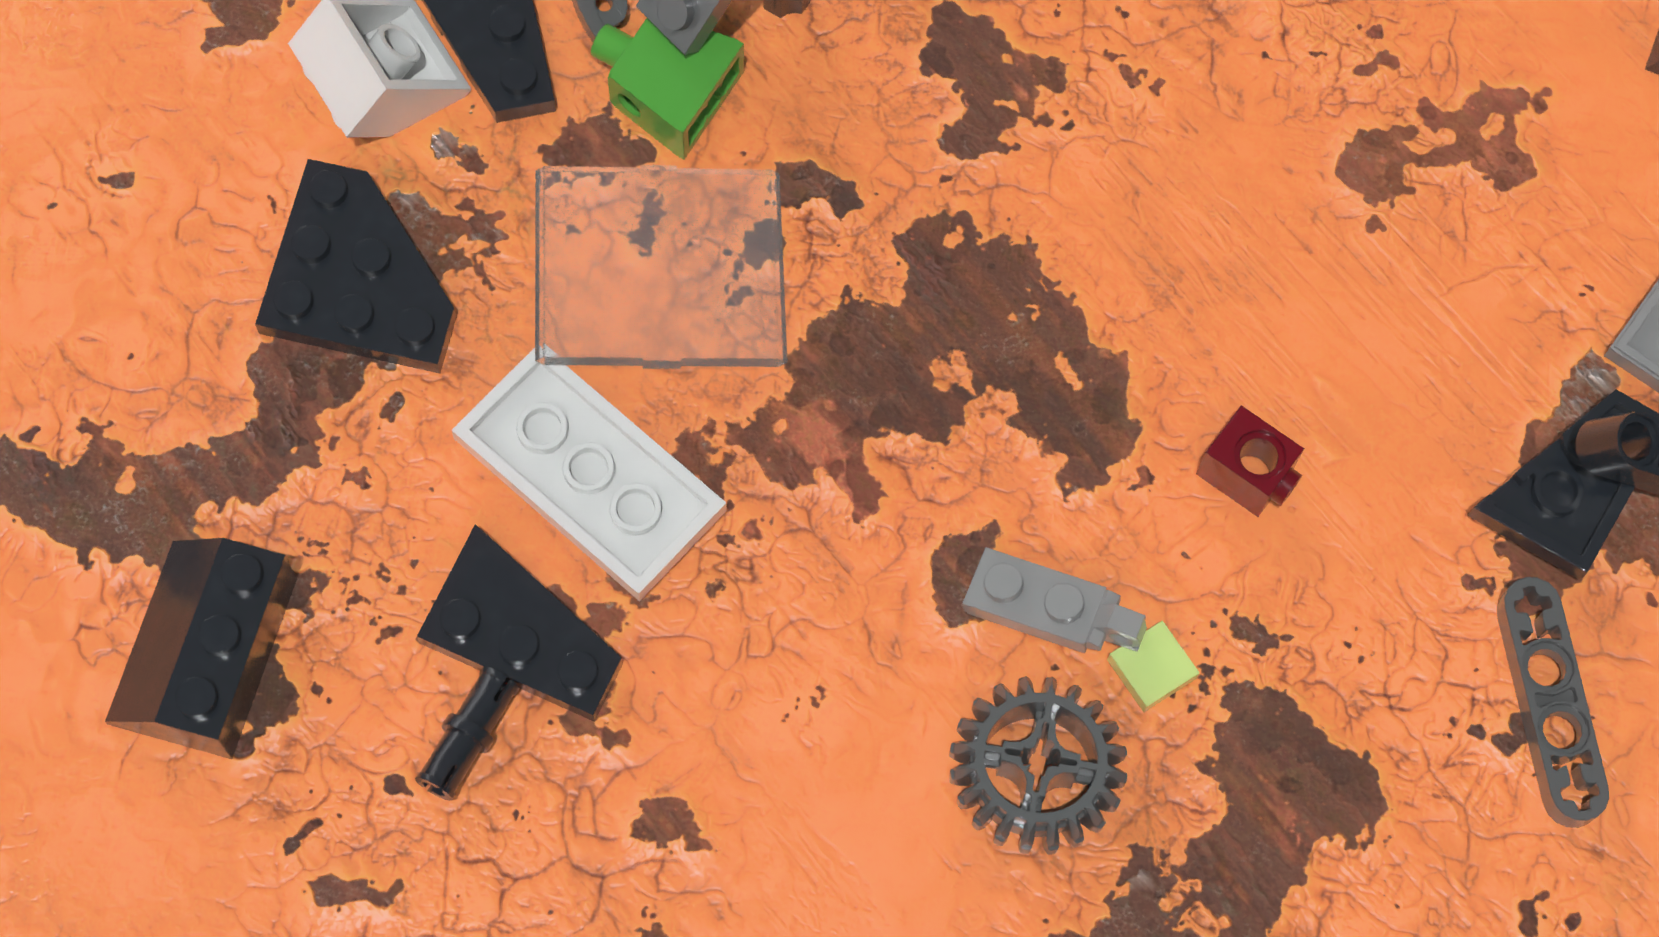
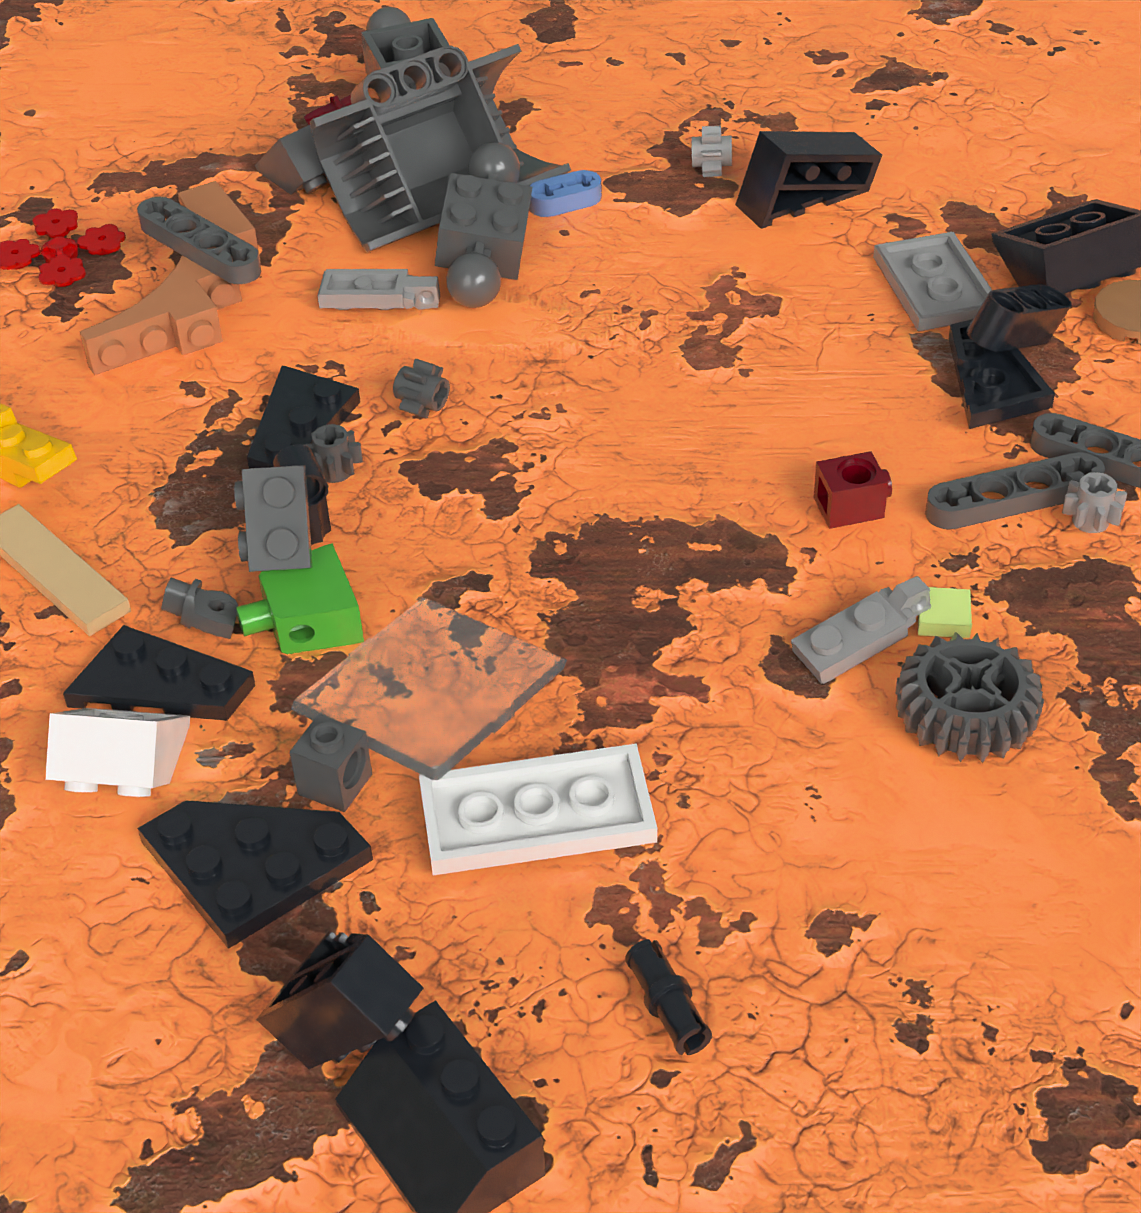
camera: 45 degrees left, 25 degrees down
black wing [417,524,623,722] -> none
none -> black wedge [256,931,424,1069]
none -> dark grey brick [290,714,372,812]
none -> dark grey beam [925,452,1105,530]
none -> light grey gear [1062,472,1127,533]

